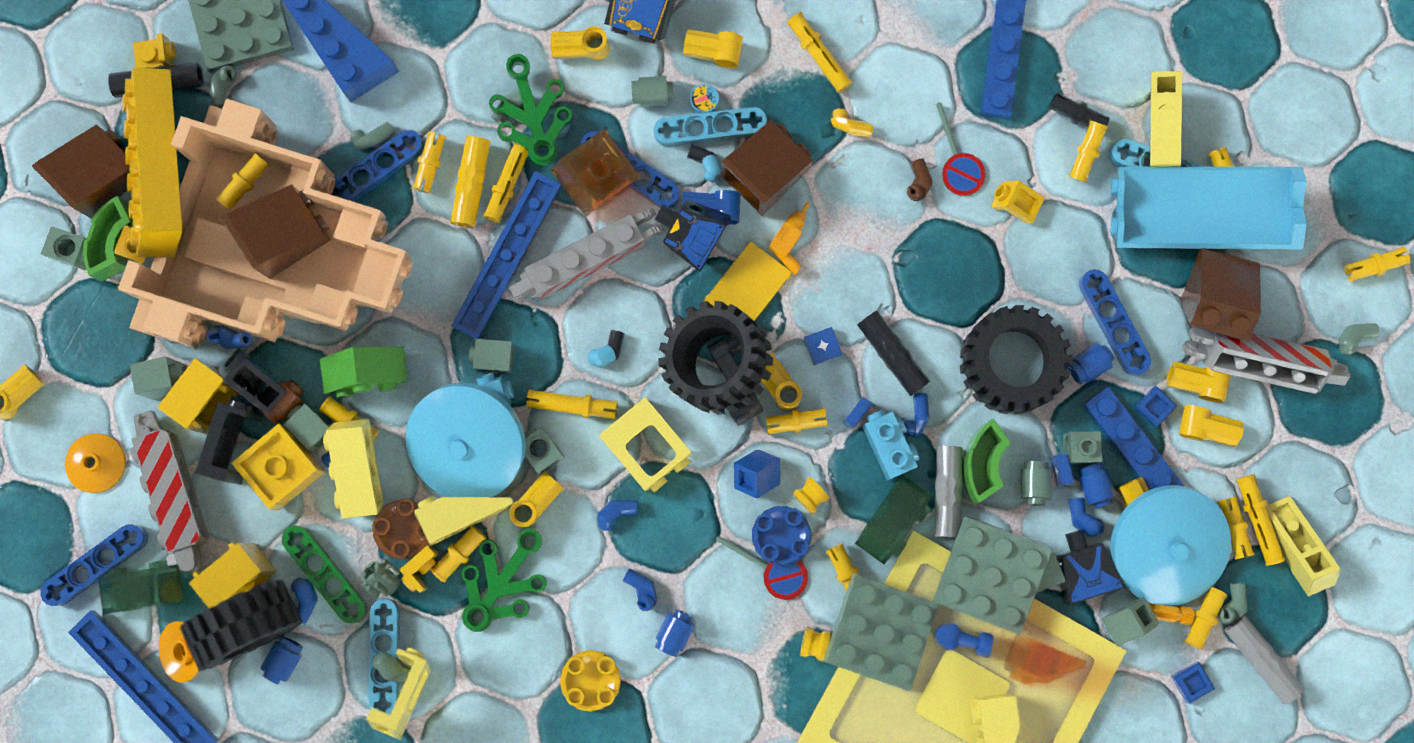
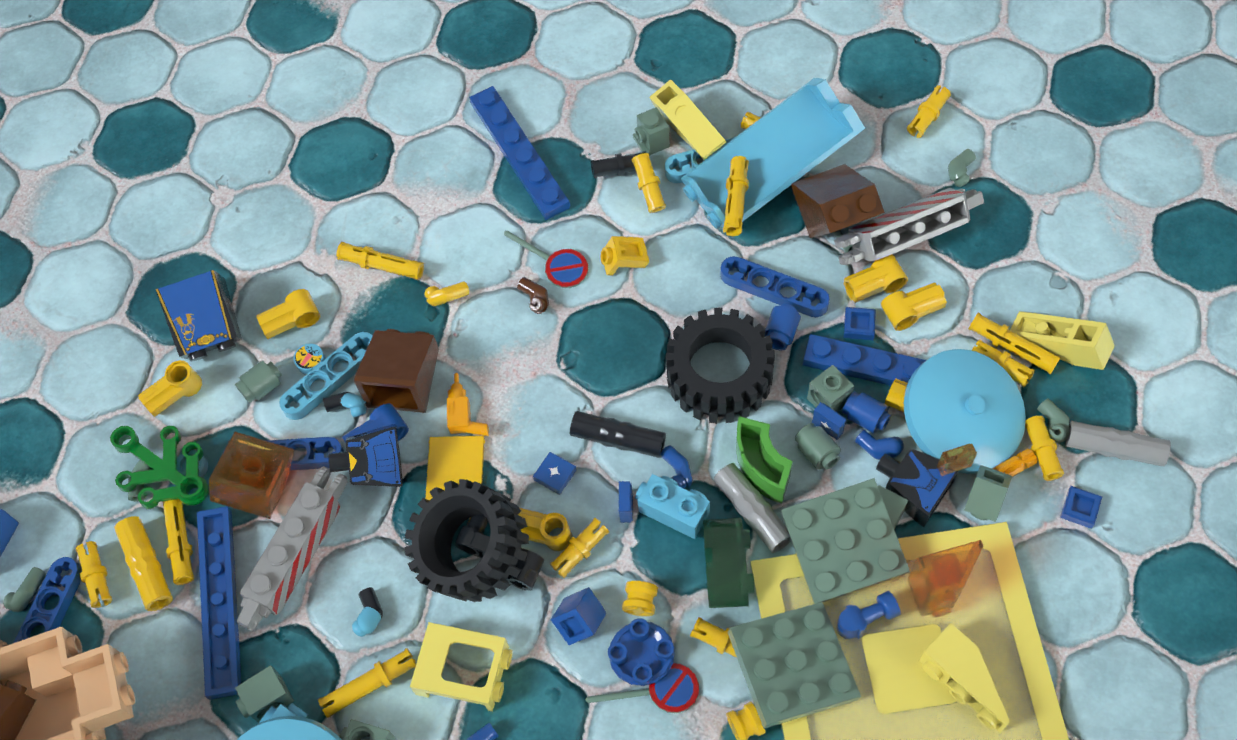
camera: 30 degrees left, 20 degrees down
none -> sand green brick [633,107,670,156]
none -> yellow pin [723,156,749,236]
none -> clear orange tile [937,443,977,476]

